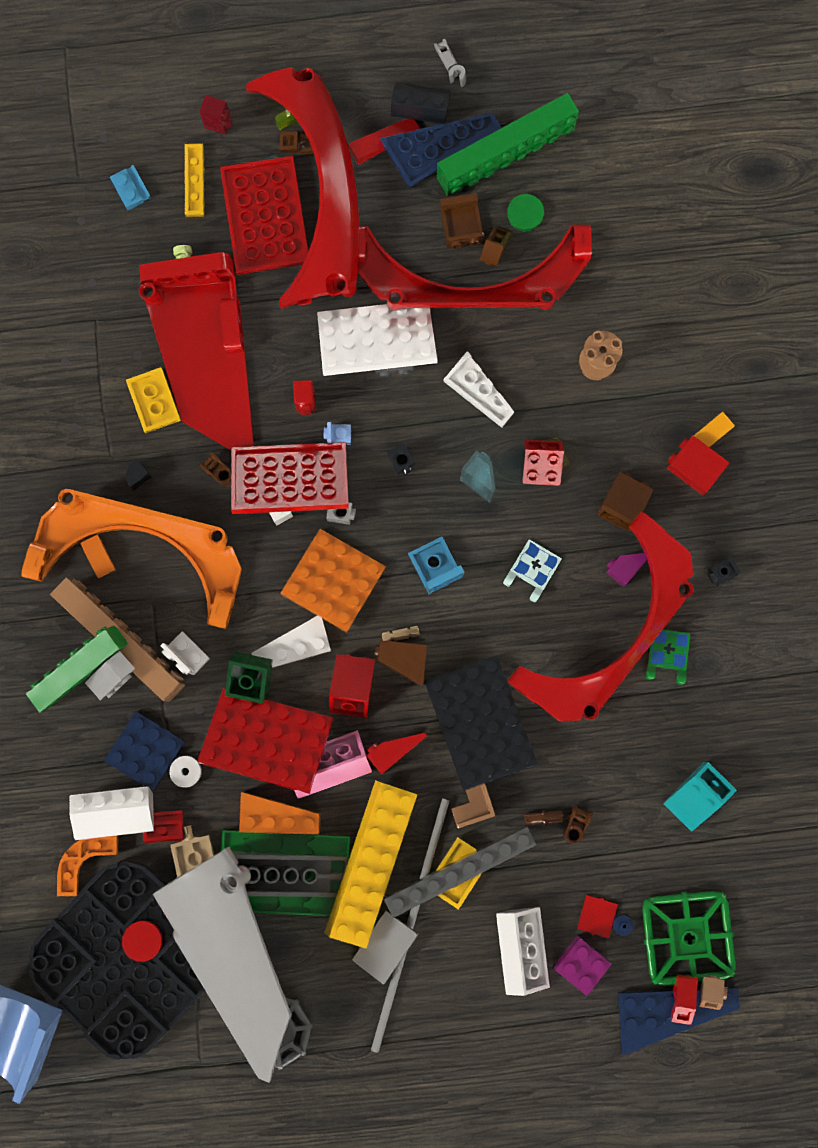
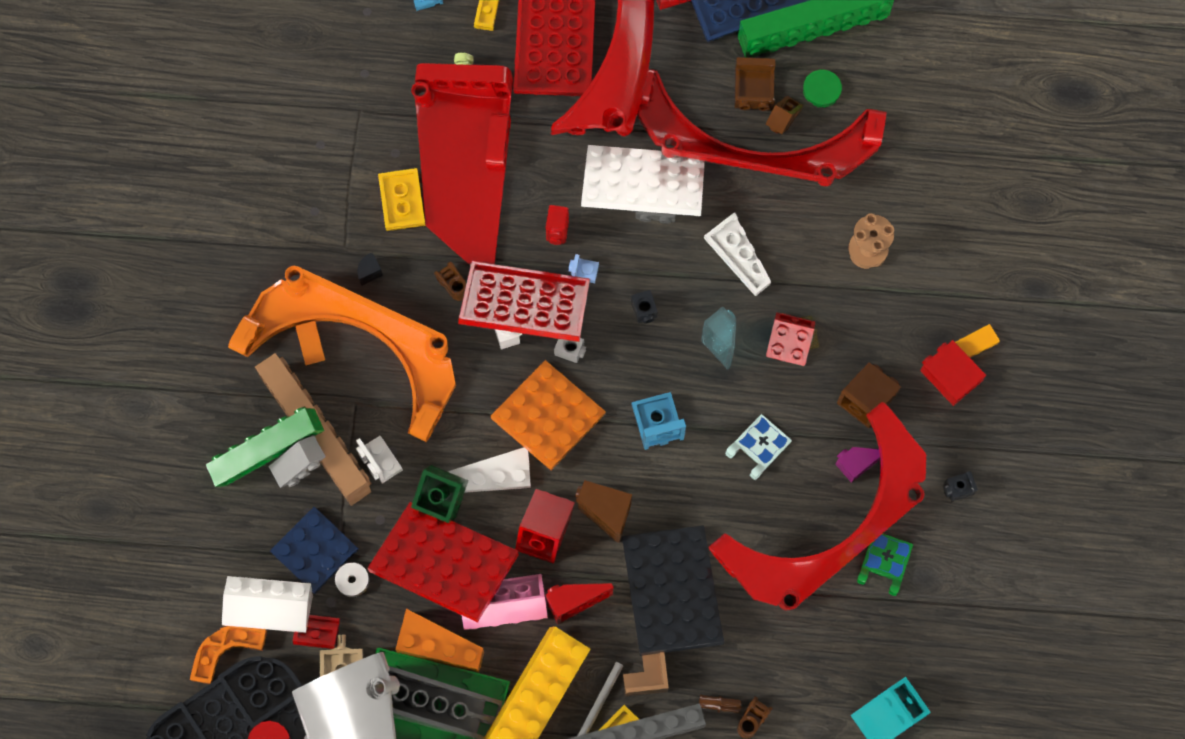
camera: 10 degrees right, 10 degrees down
tan axle [382,626,420,641] -> none

